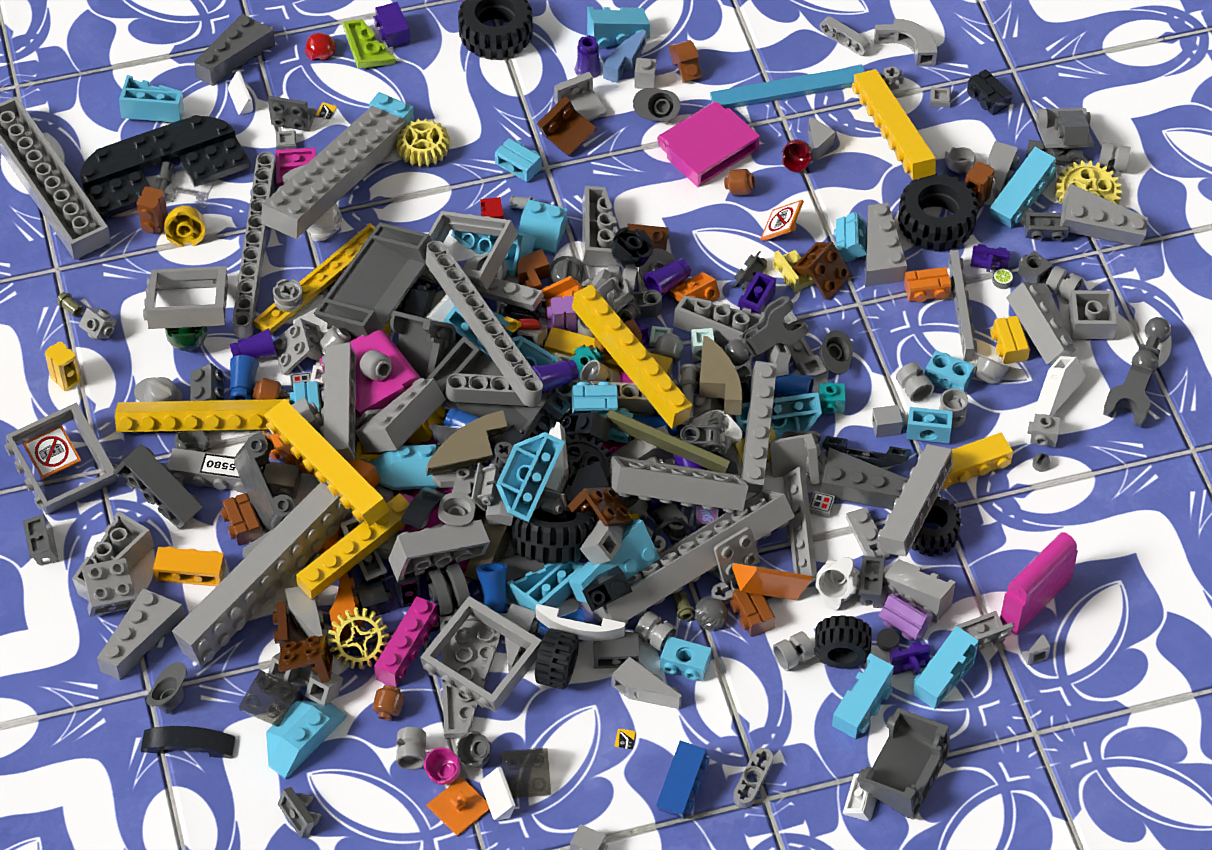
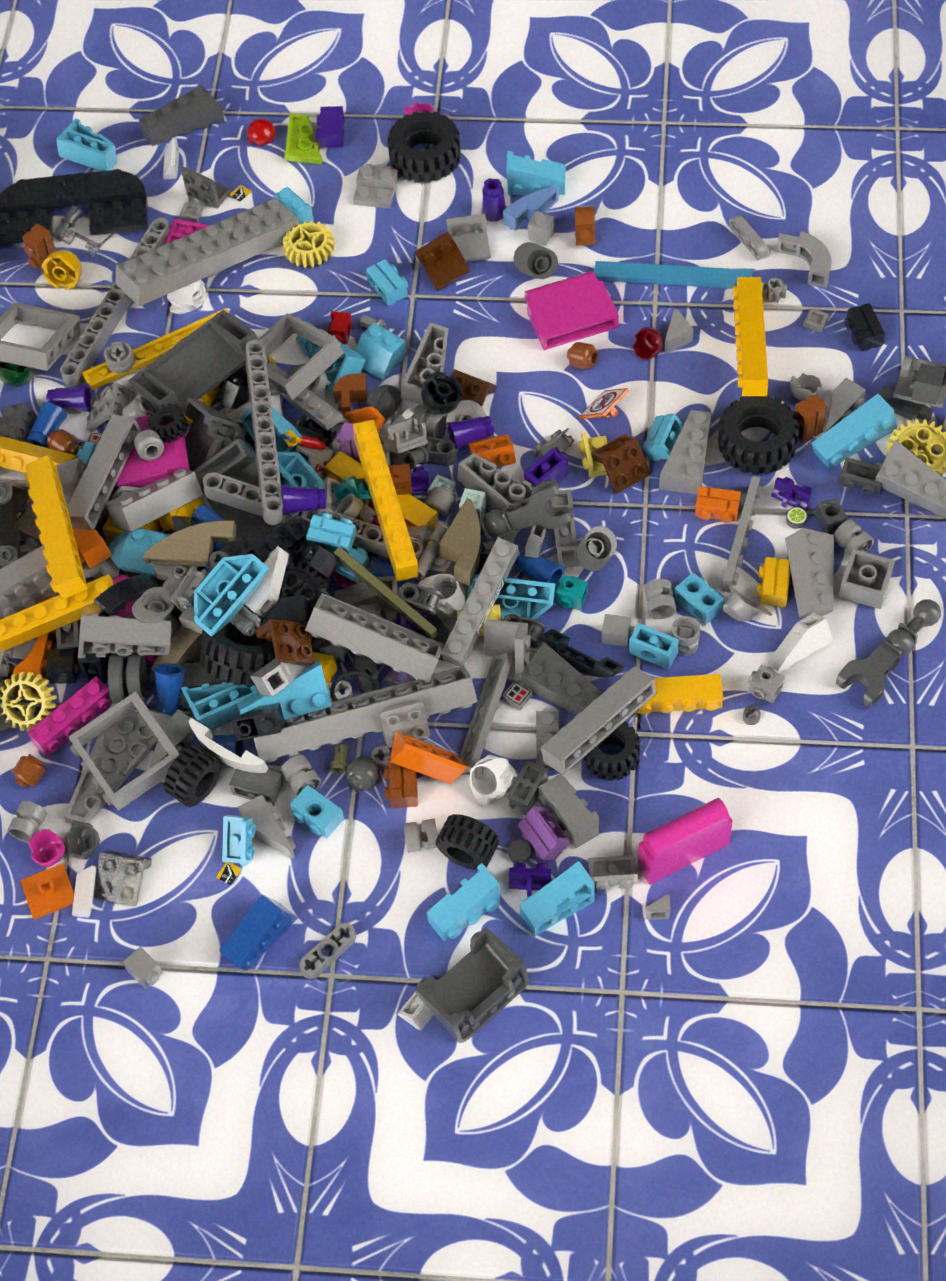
camera: 25 degrees right, 5 degrees up
none -> black tyre [147,404,188,443]
none -> medium azure bracket [222,815,255,866]
none -> light grey plate [353,164,398,209]

